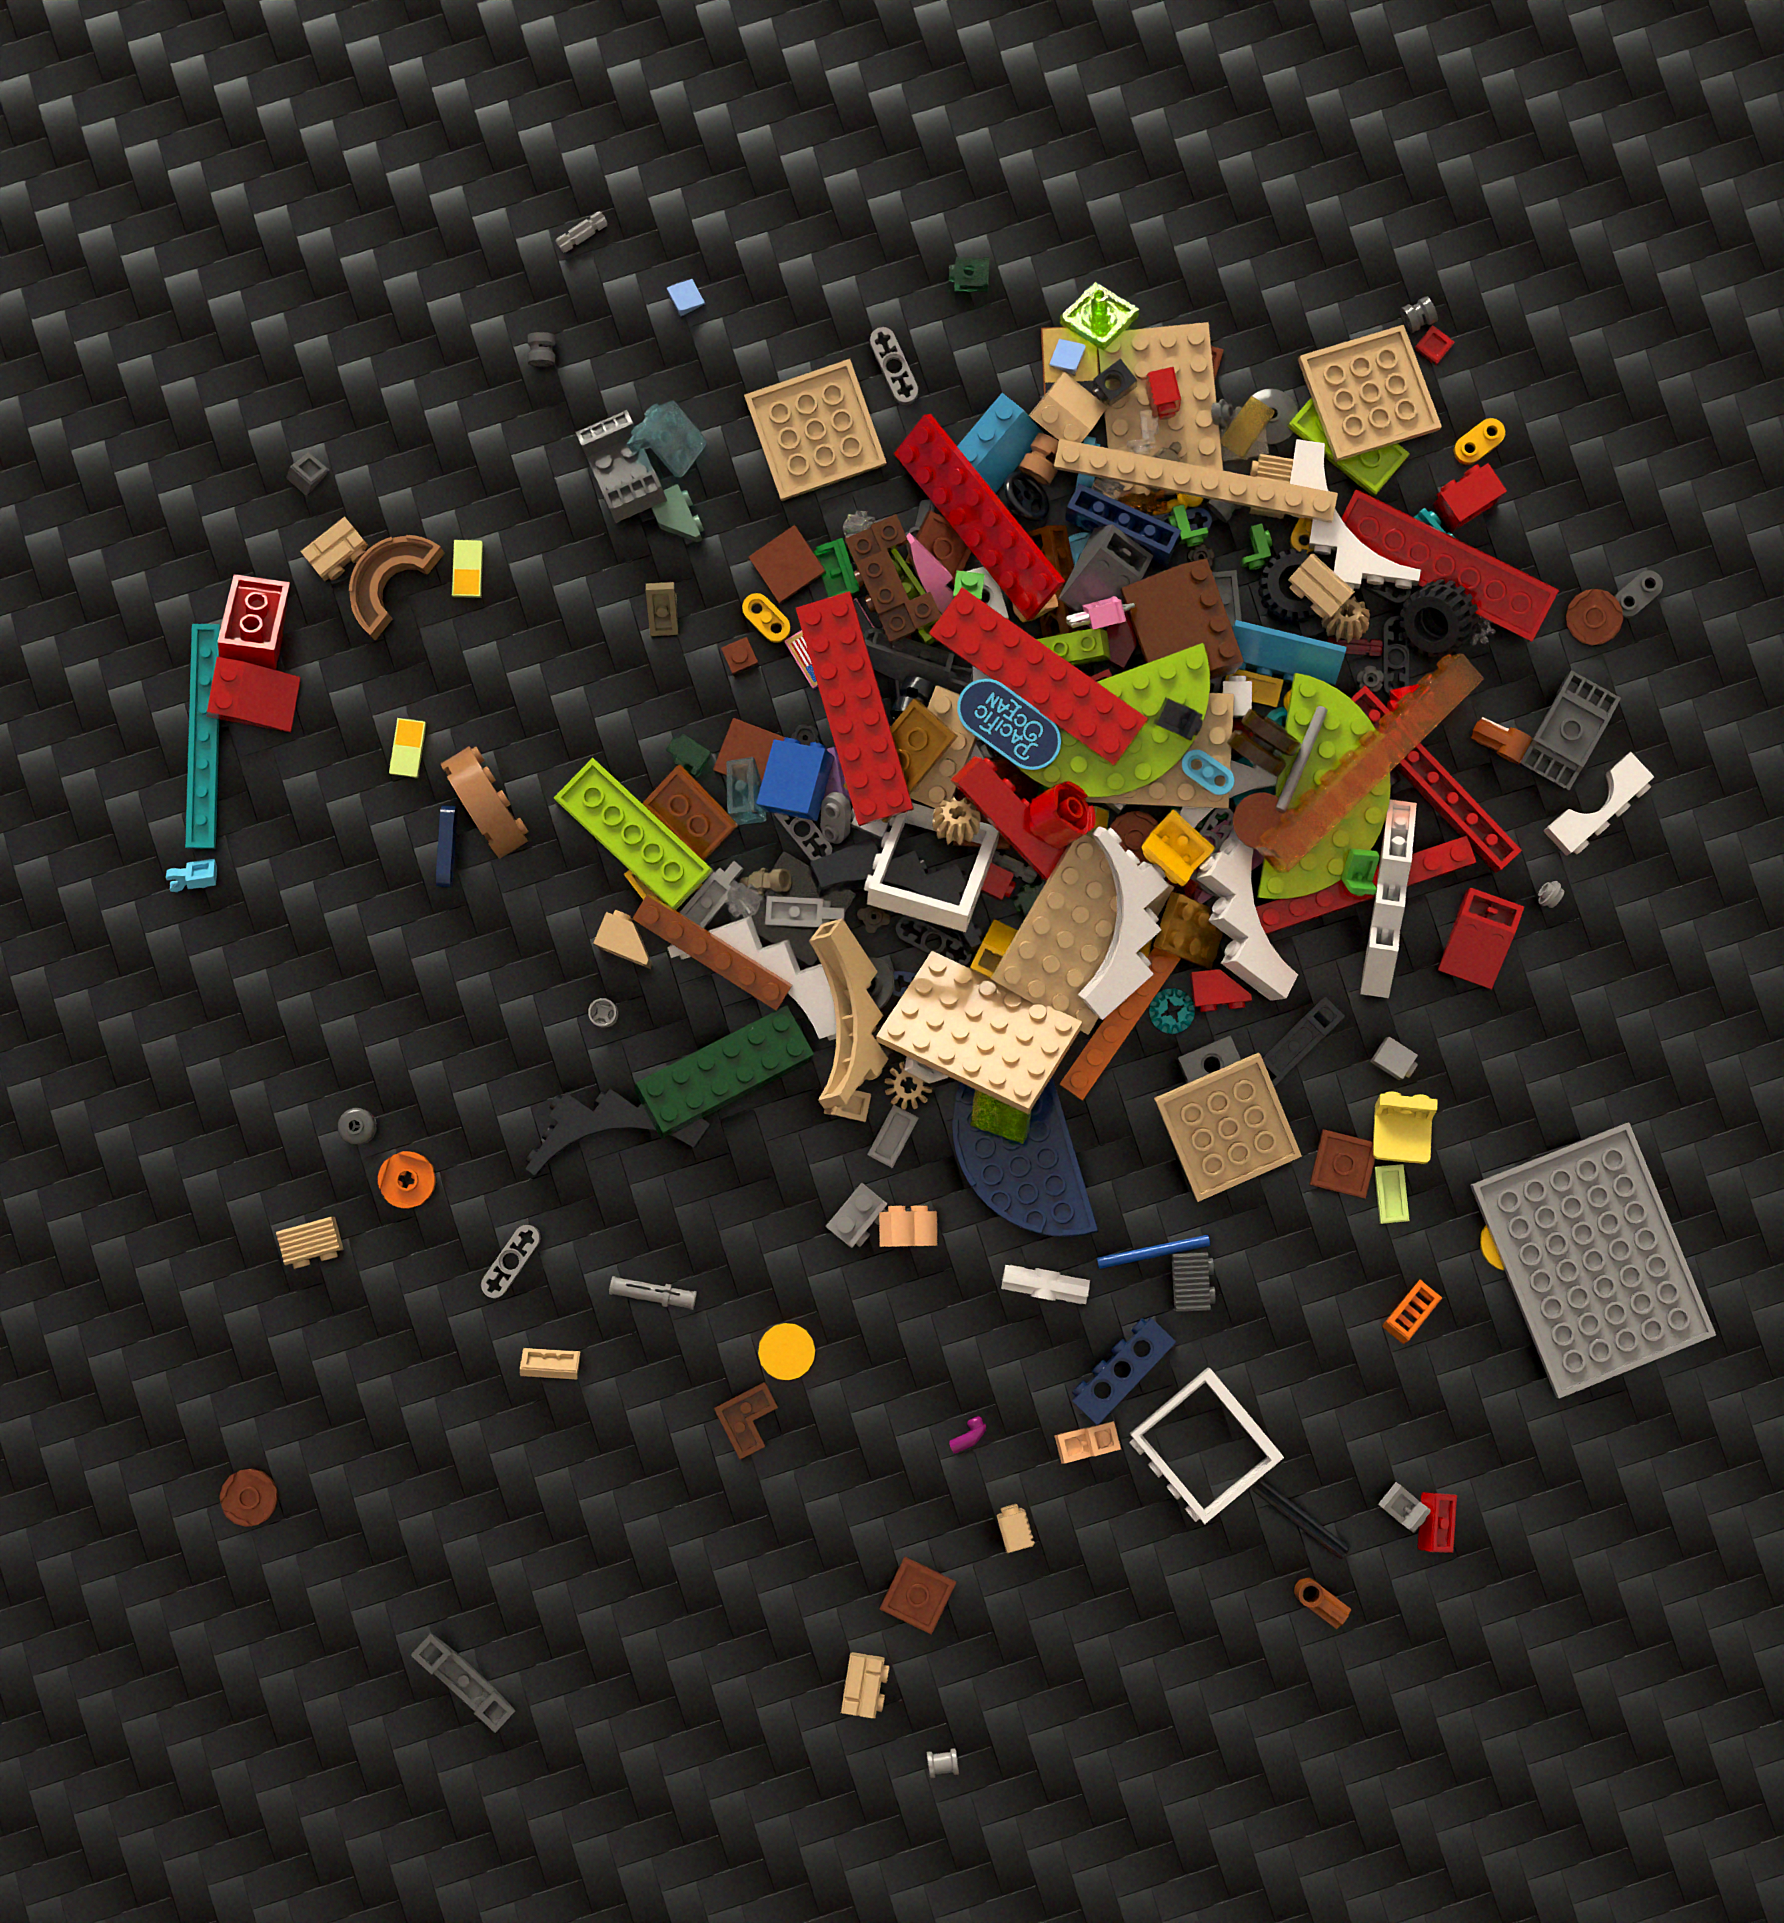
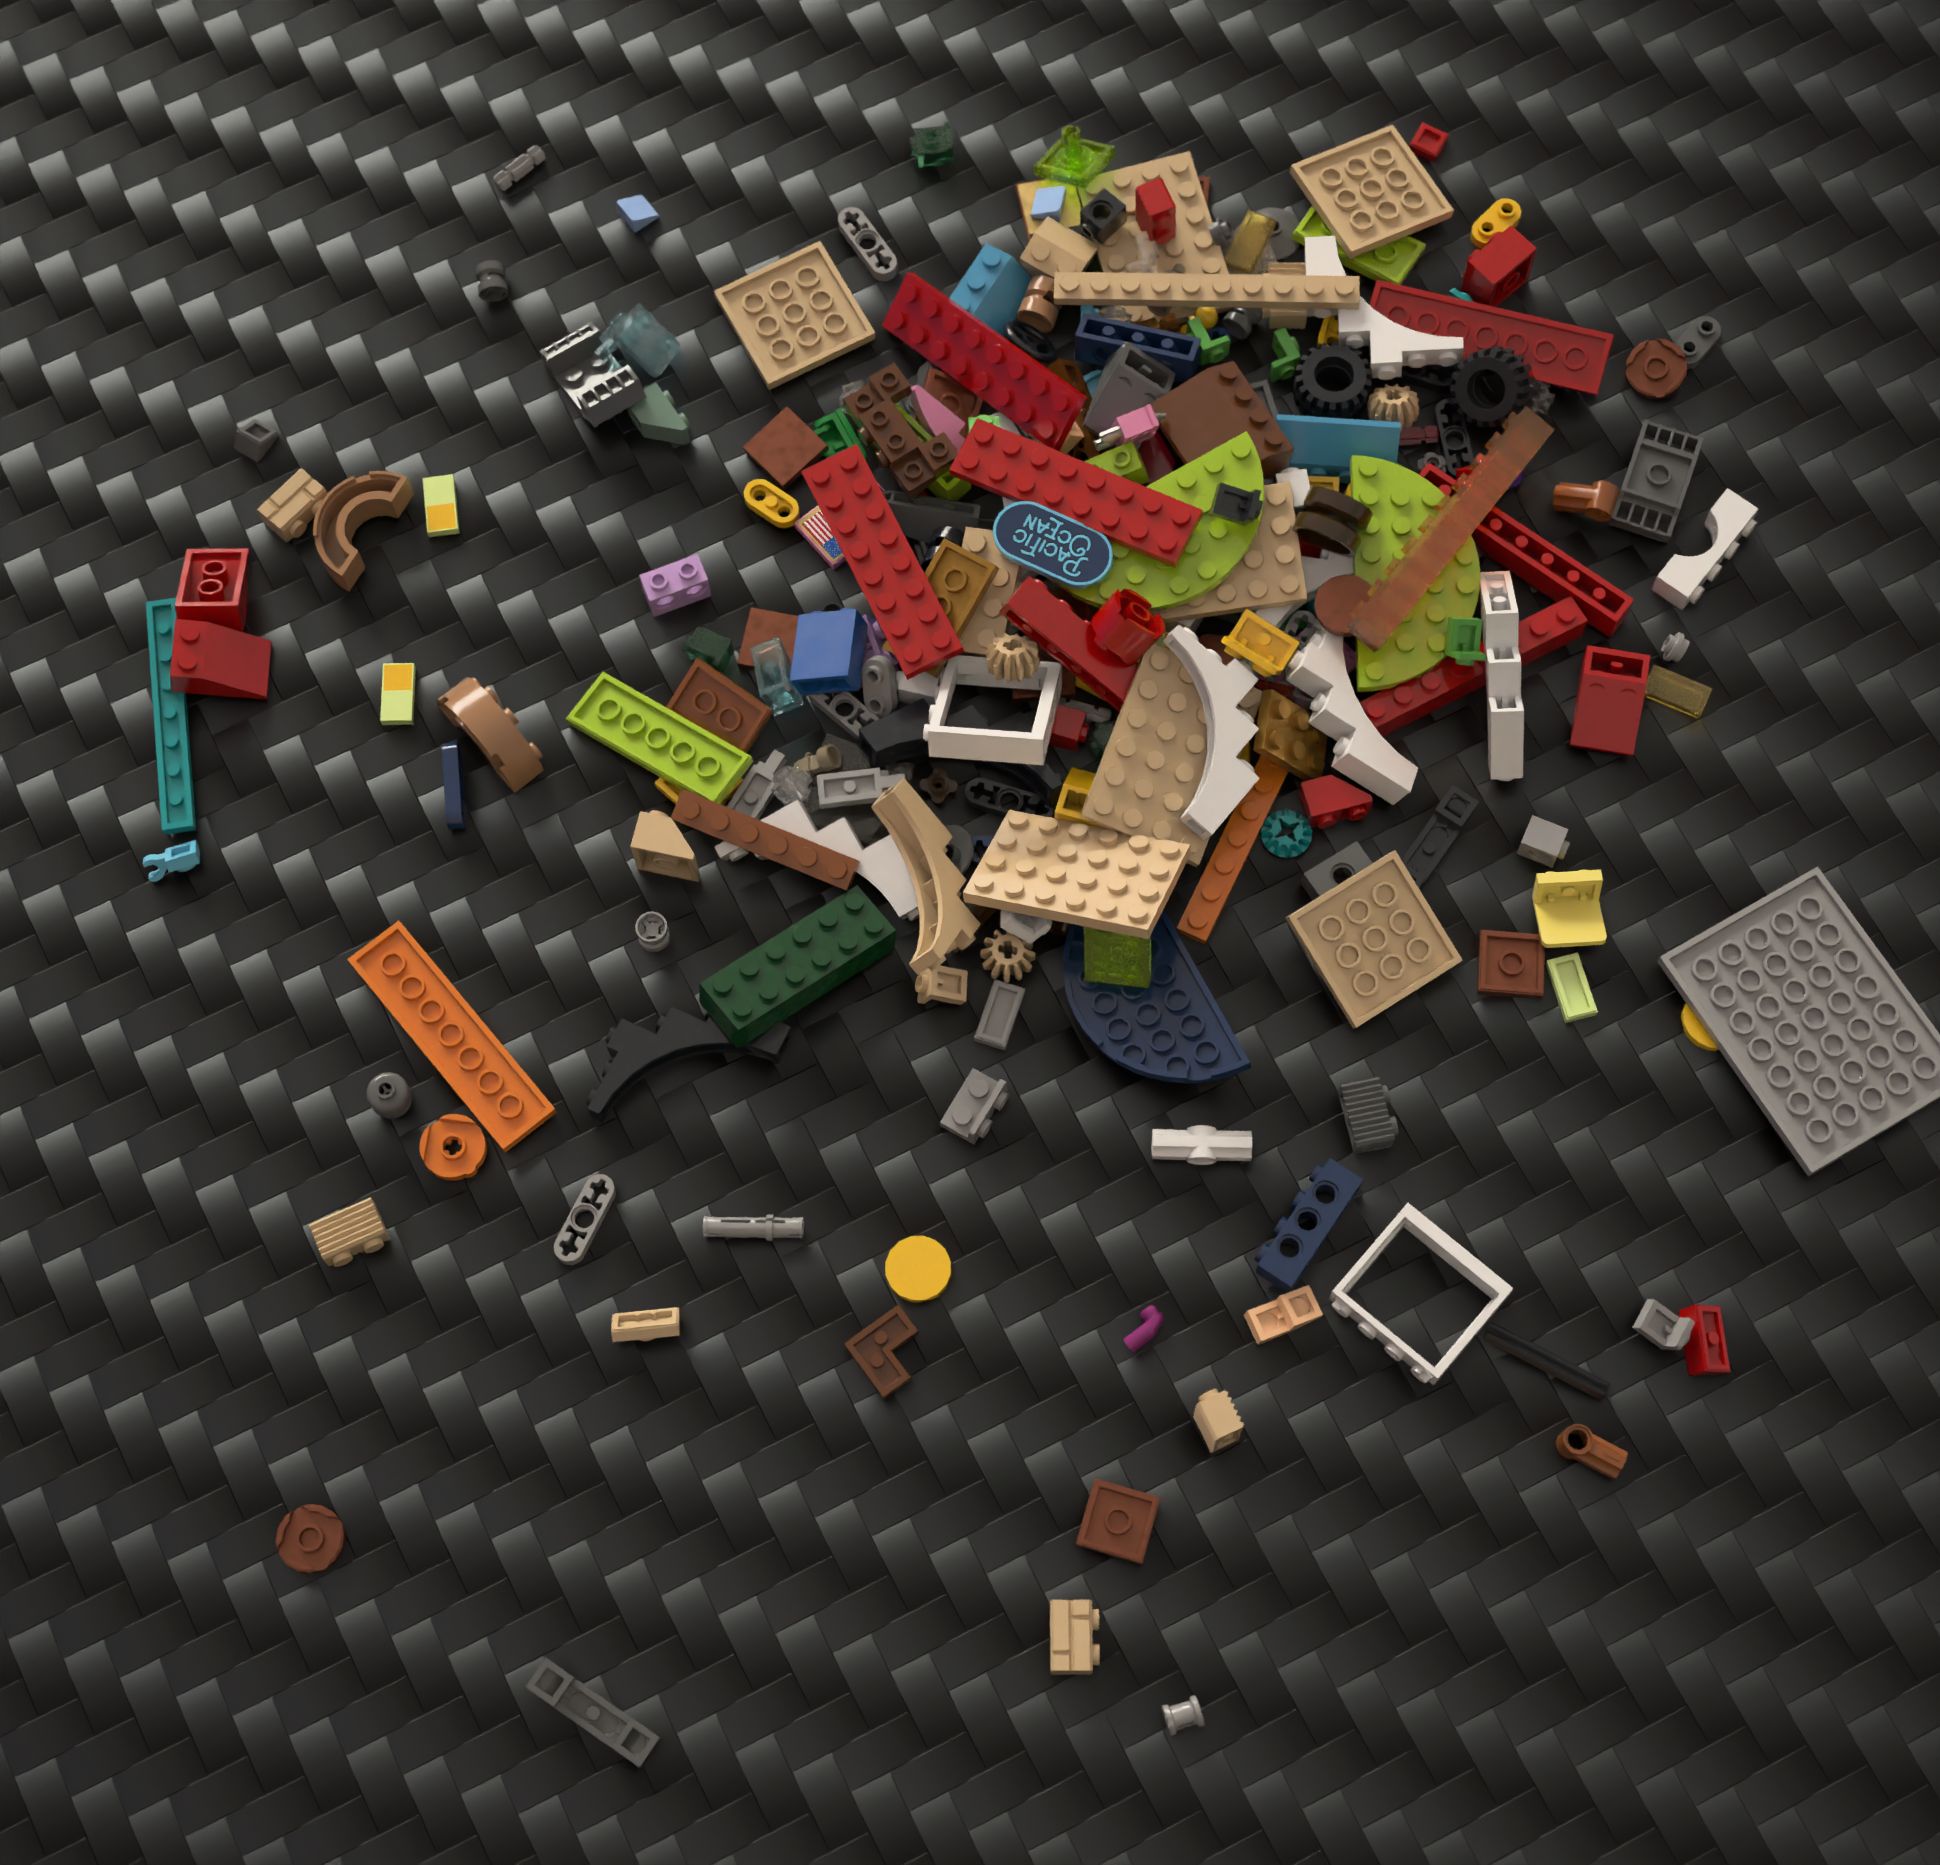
camera: 10 degrees left, 15 degrees down
dark tan slope [646,582,678,636] -> none
copper plate [721,637,758,675] -> none
light nougat brick [879,1206,937,1247] -> none
blue bar [1097,1235,1210,1269] -> none
medium azure plate [1182,750,1234,795] -> none
light grey bar [1275,706,1328,813] -> none
tan brick [1288,553,1355,618] -> none
orange slope [1382,1280,1442,1344] -> none
dark grey wheel [1400,296,1438,333] -> none
none -> orange plate [347,920,557,1153]
none -> lavender brick [639,554,711,617]
none -> clear yellow tile [1645,664,1713,719]

